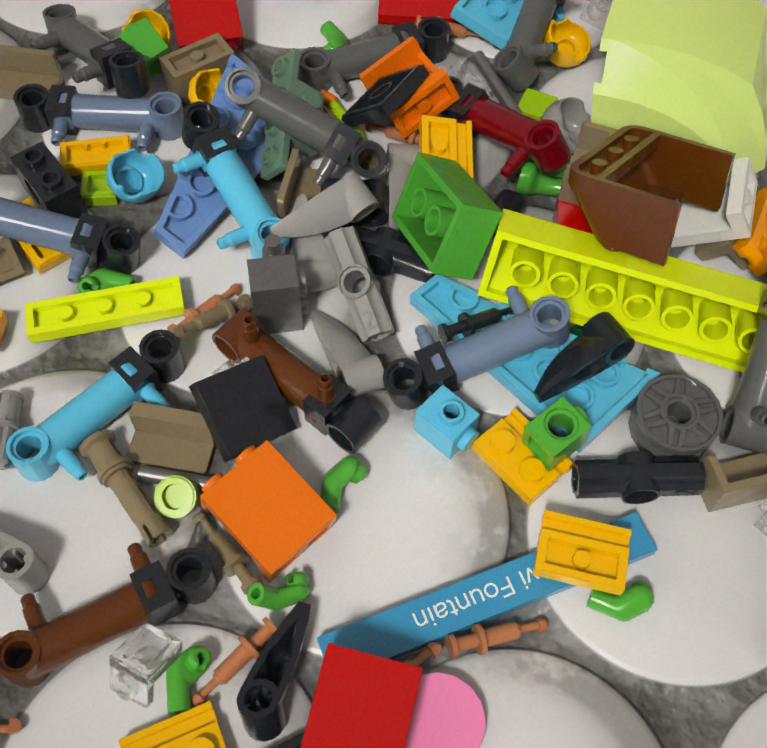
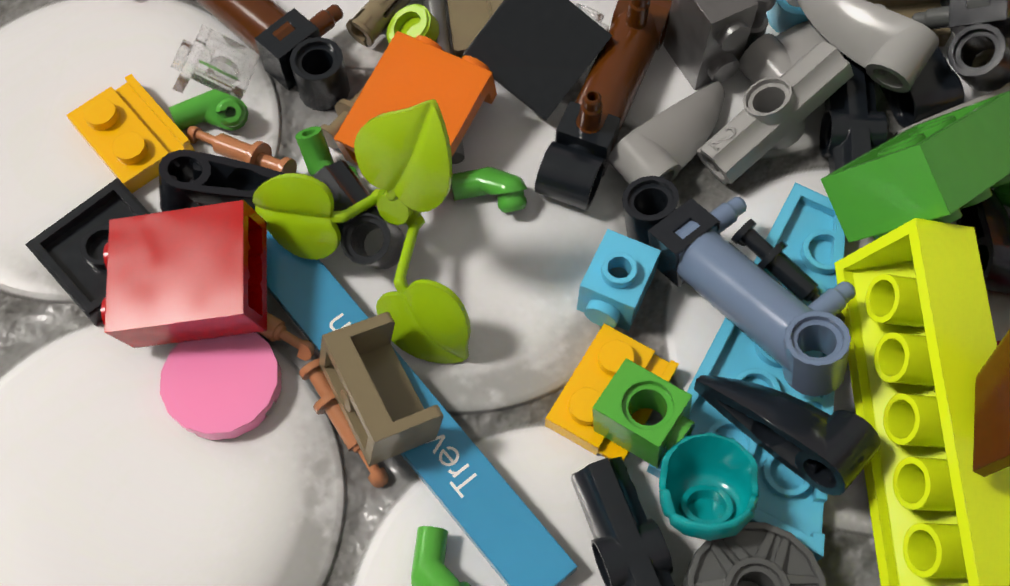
camera: 75 degrees right, 5 degrees up
yellow plate [532,510,632,596] -> none
none -> lime plant [252,99,471,364]
none -> black piece [312,159,405,270]
none -> dark tan panel [319,312,444,467]
none -> teal hair [659,432,759,541]

